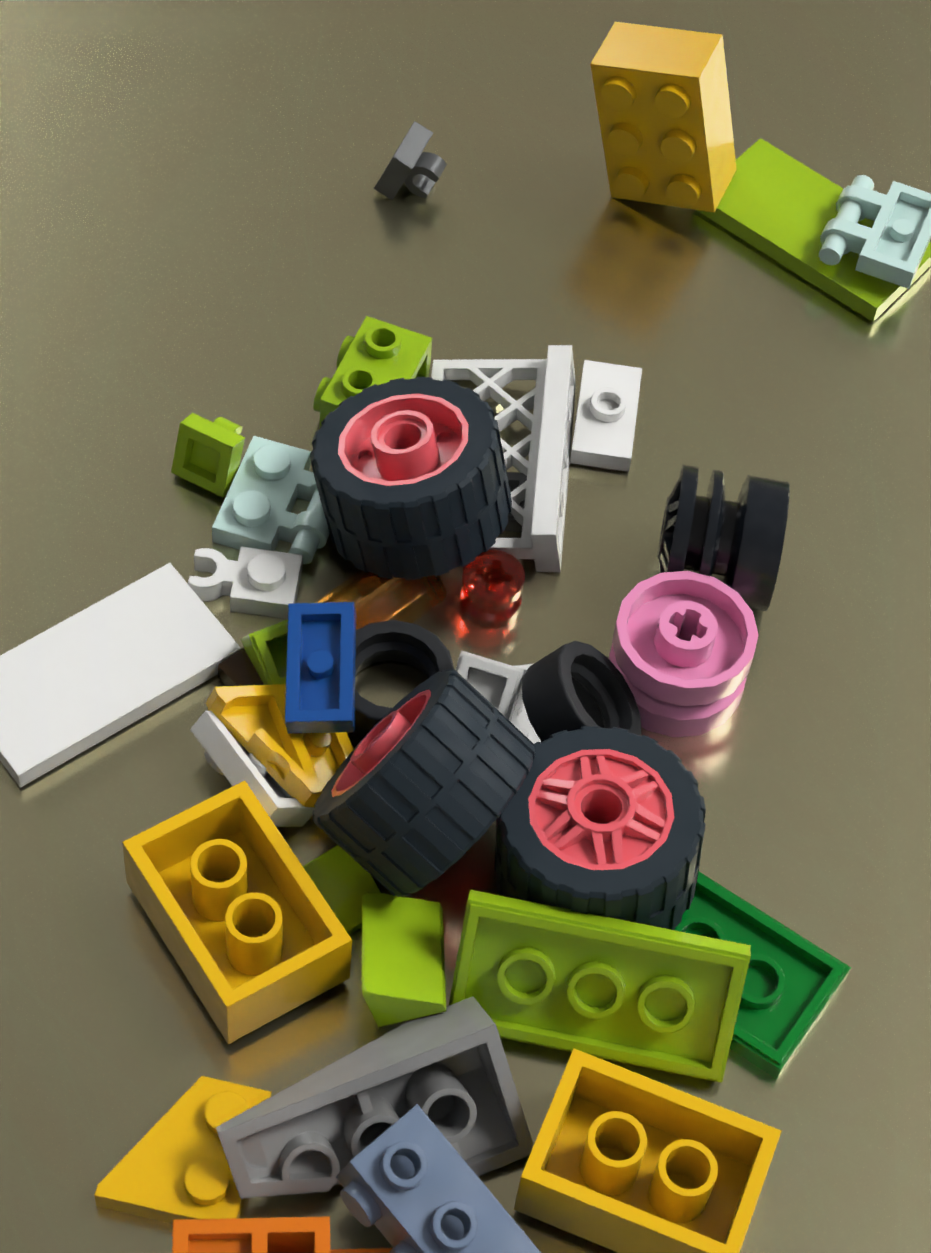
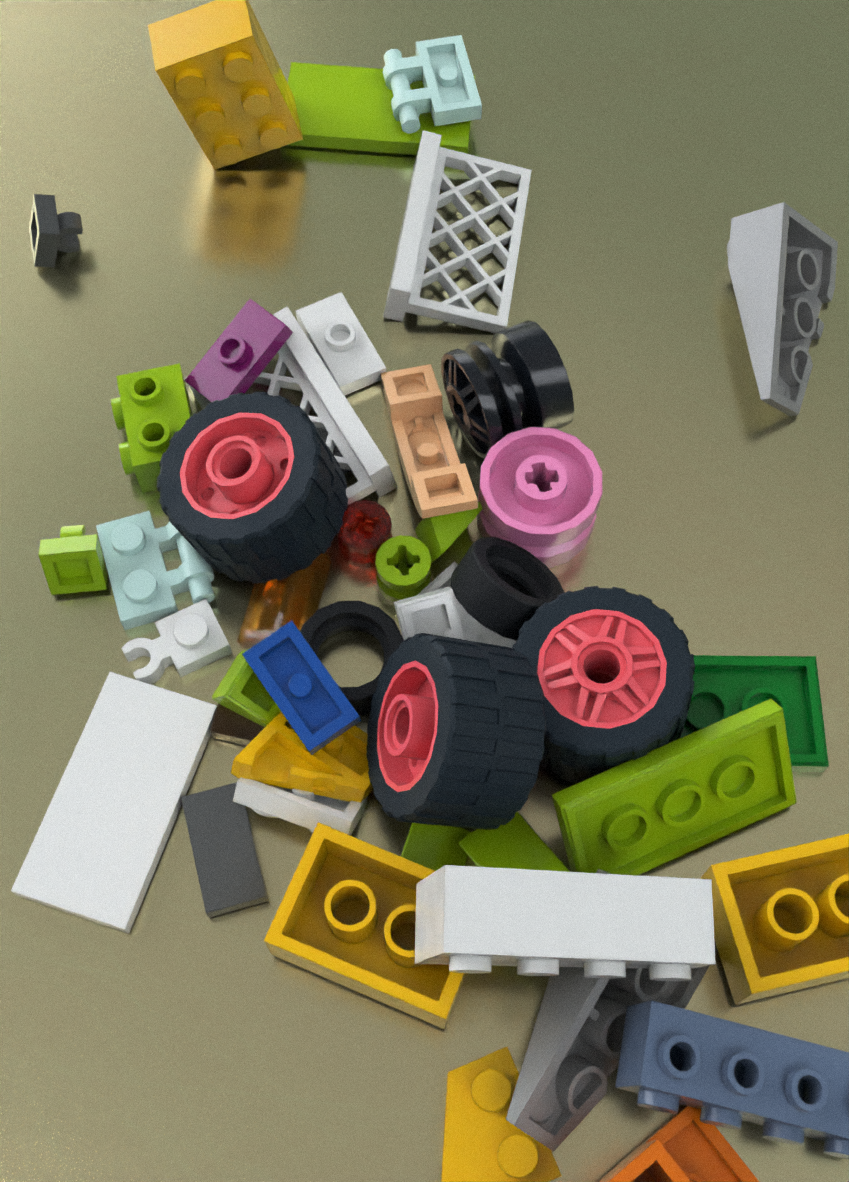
camera: 30 degrees left, 10 degrees up
none -> dark grey tile [181,782,269,918]
none -> magenta plate [184,299,293,403]
none -> lime wheel [375,535,431,602]
none -> light nougat slope [381,364,478,519]
none -> white fence [383,130,532,333]
none -> lime slope [415,502,483,564]
none -> white wedge [415,865,716,981]

